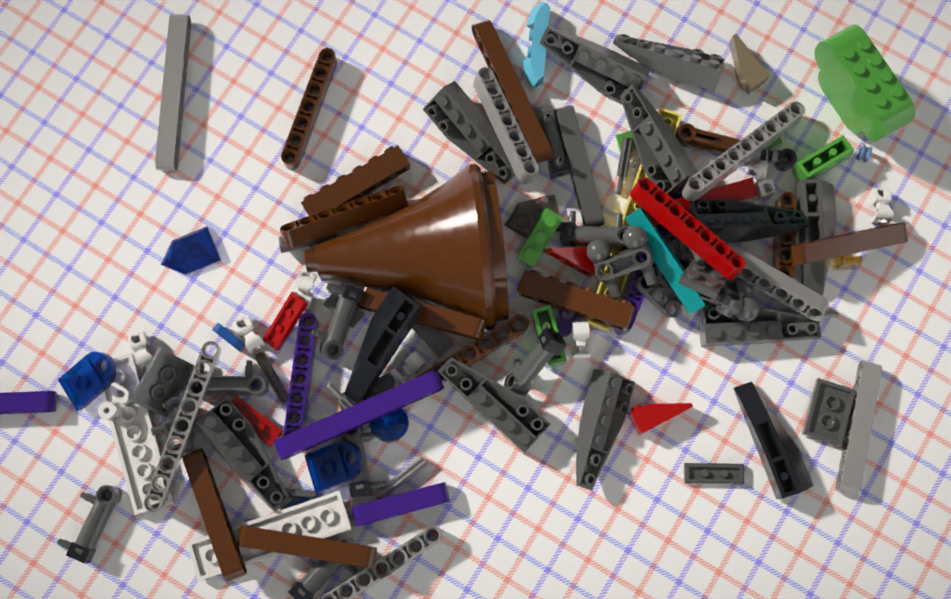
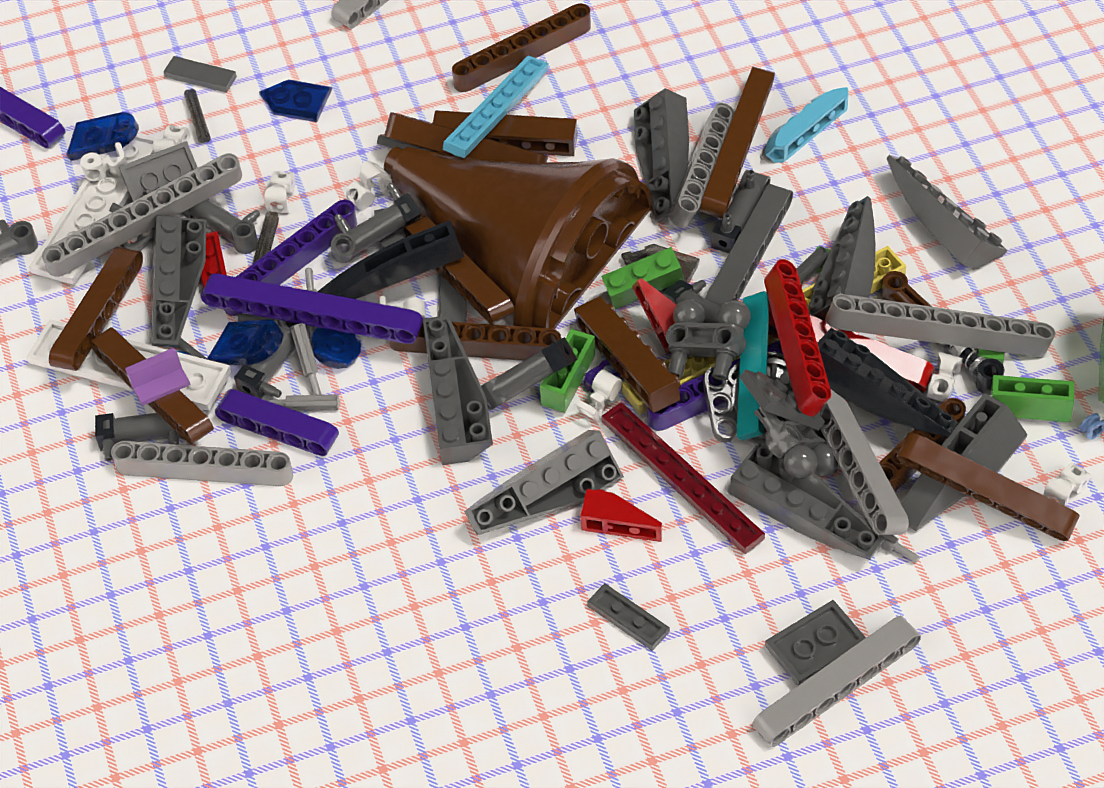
camera: 45 degrees right, 25 degrees down
blue beam [212,323,245,352] -> none
red plate [263,292,309,351] -> none
dark grey wedge [540,26,650,103] -> none
dark tan slope [729,34,770,94] -> none
black wedge [733,381,814,499] -> none
clear yellow tile [833,254,862,270] -> none
none -> medium lavender panel [125,347,191,406]
none -> dark grey tile [163,56,237,93]
none -> clear smoke axle [184,88,211,144]
none -> light grey axle [290,323,322,395]
none -> medium azure plate [443,55,549,158]
none -> dark red plate [601,402,765,554]

